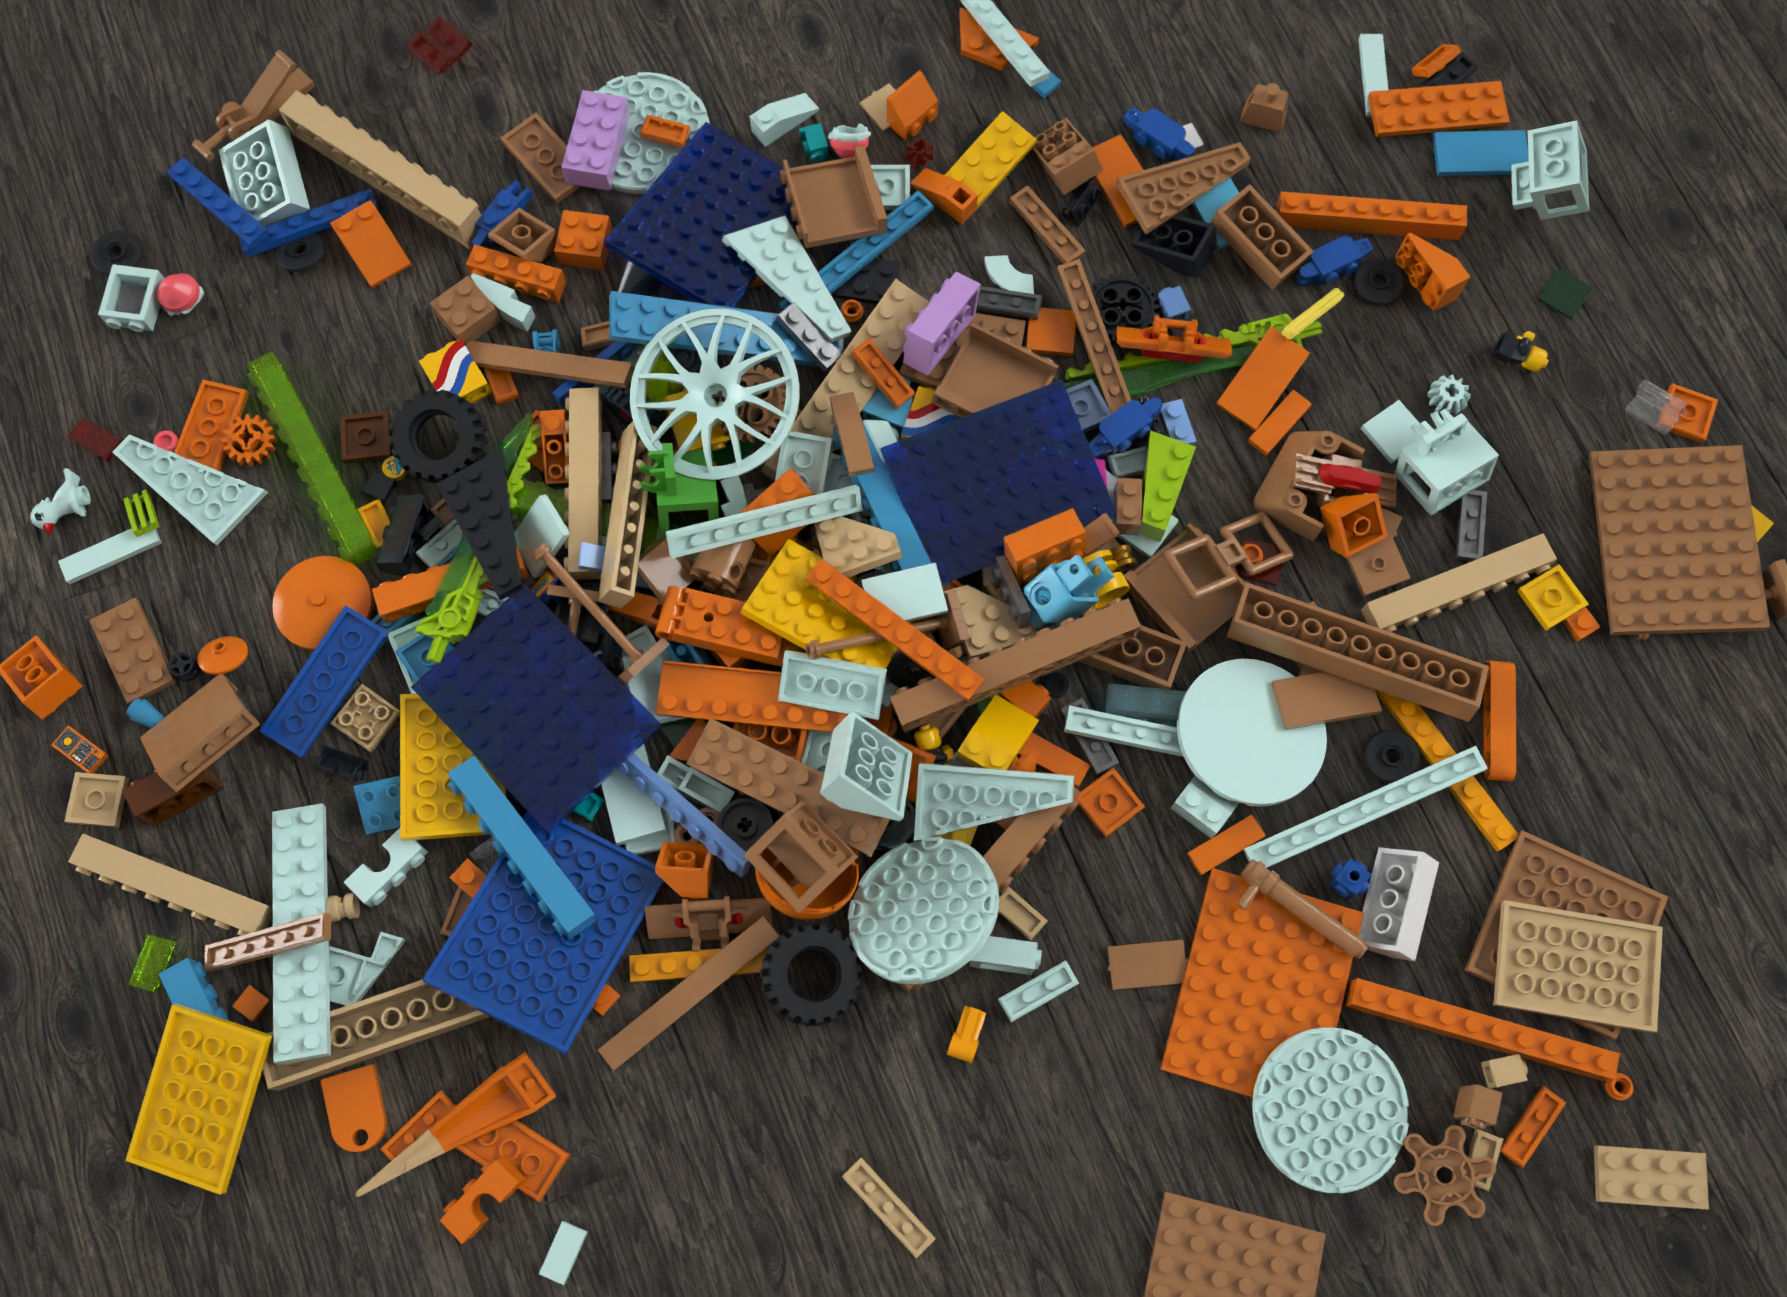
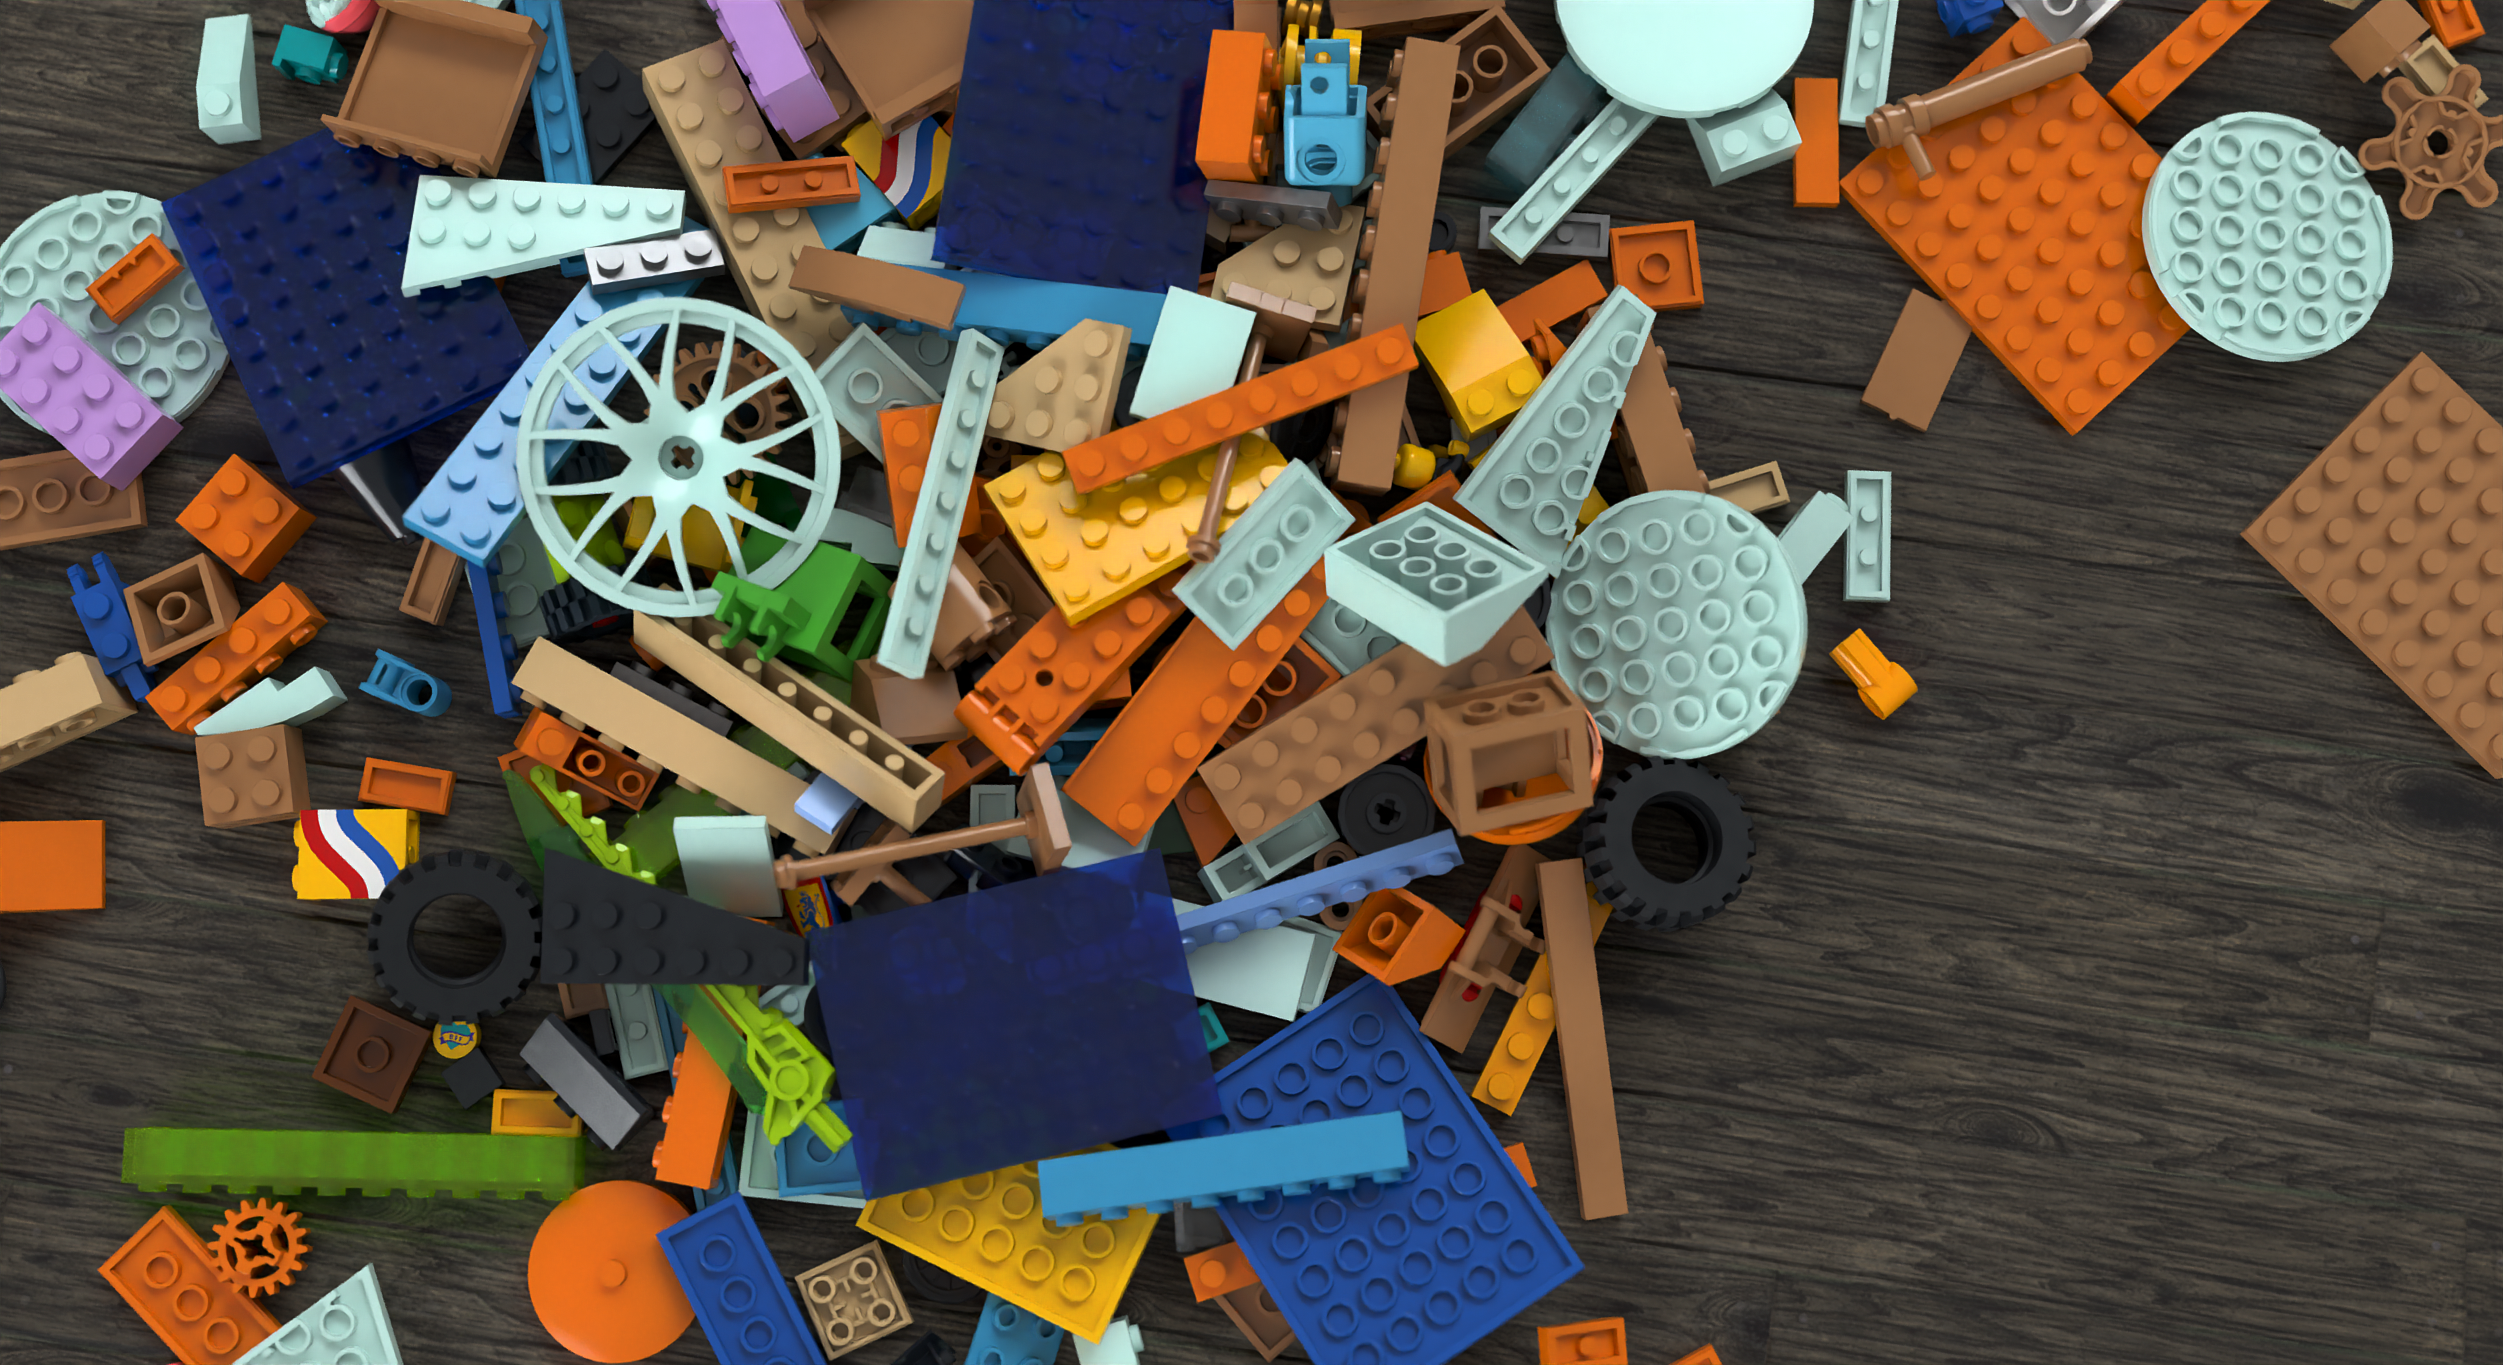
camera: 60 degrees left, 10 degrees up
medium nougat tile [466,340,635,388] -> none
orange plate [840,300,864,323] -> none
tan tile [842,1158,936,1258] -> none

